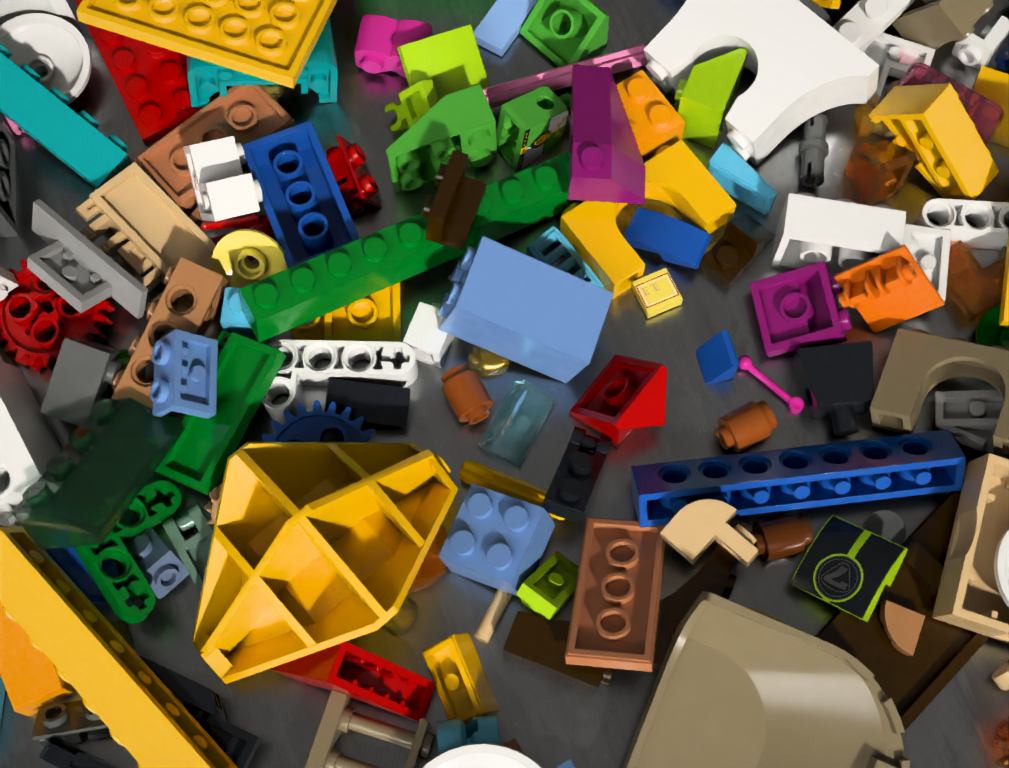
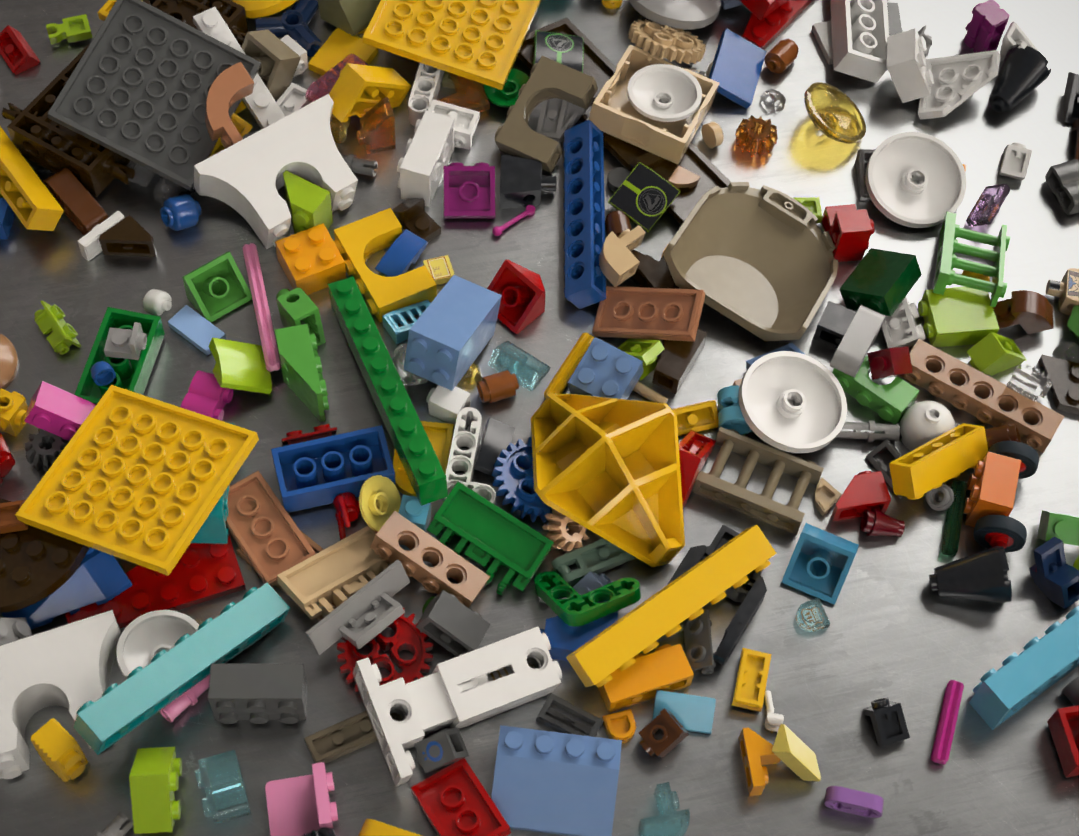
camera: 90 degrees left, 10 degrees down
clear green slope [12,397,185,549] -> none
medium blue bracket [150,329,218,419] -> none
white brick [183,136,263,222] -> none
lime plate [385,79,439,131] -> none
dark brown bracket [422,150,486,250] -> none
black plate [542,426,612,524] -> none
magenta wedge [567,65,645,204] -> none
blue slope [696,330,739,385] -> none
medium azure slope [707,142,777,216] -> none
dark orange brick [715,400,777,453] -> none
orange hinge [834,244,945,333] -> none

